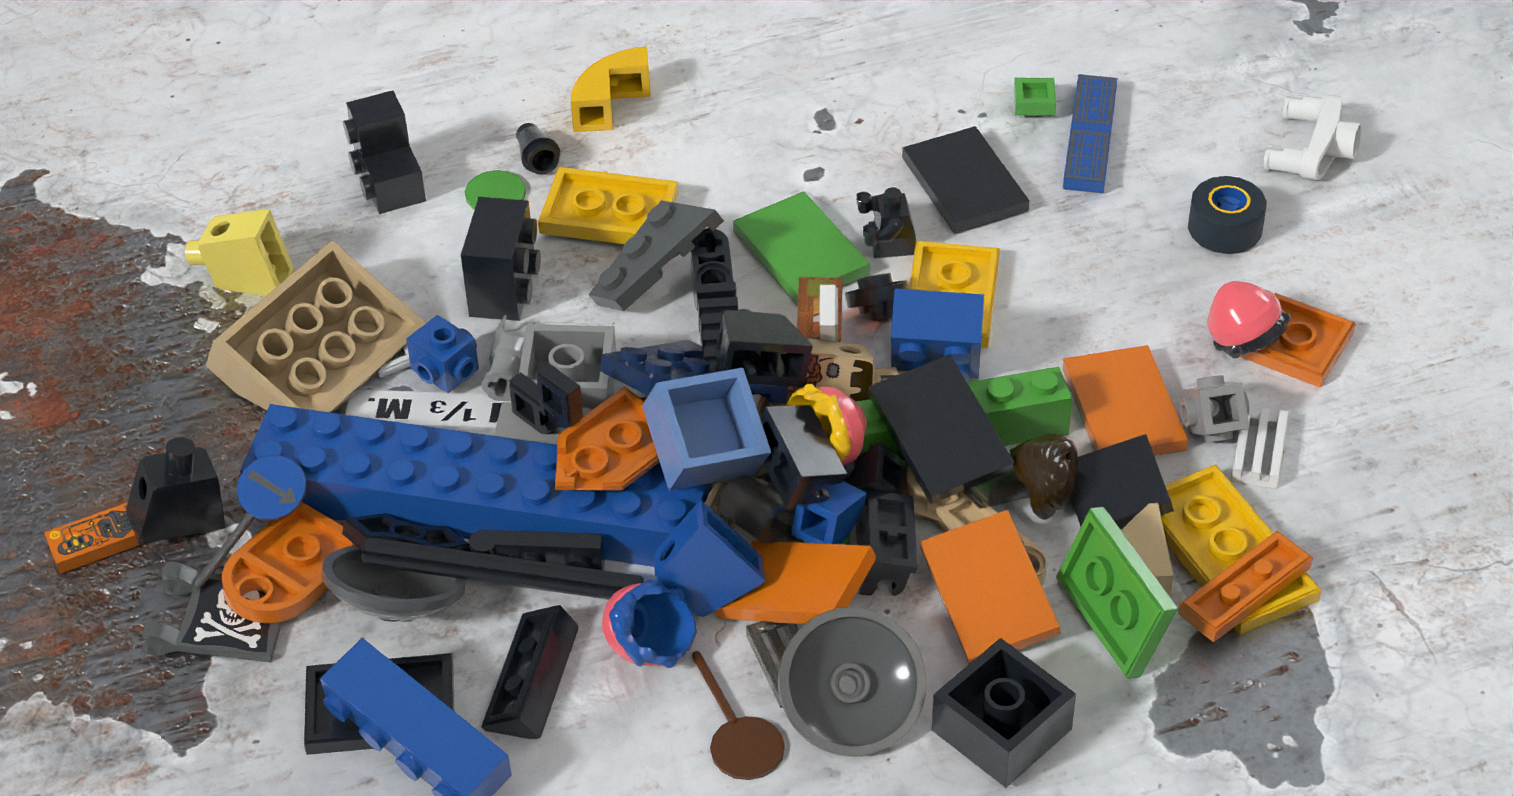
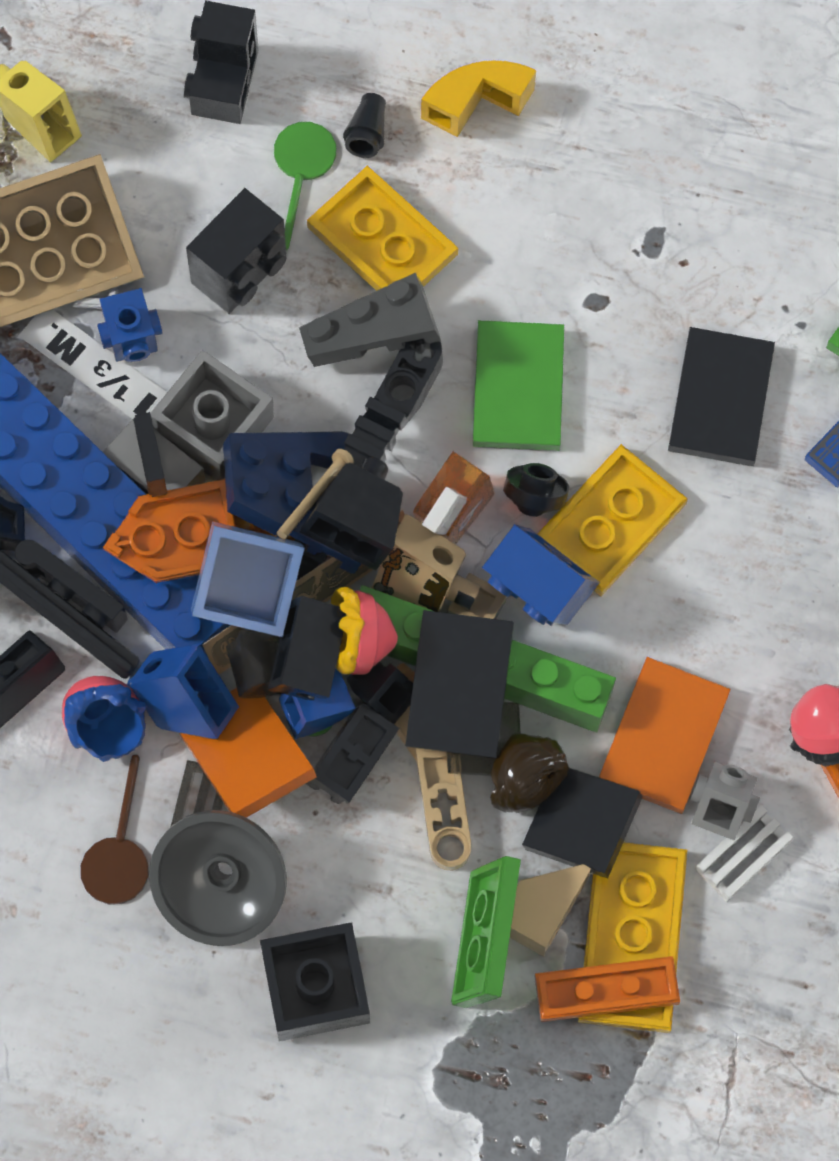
camera: 30 degrees right, 25 degrees up
light grey piece [482,315,535,401] -> none
black piece [856,187,916,258] -> none
orange tile [919,509,1061,664] -> none
none -> tan piece [277,449,354,539]

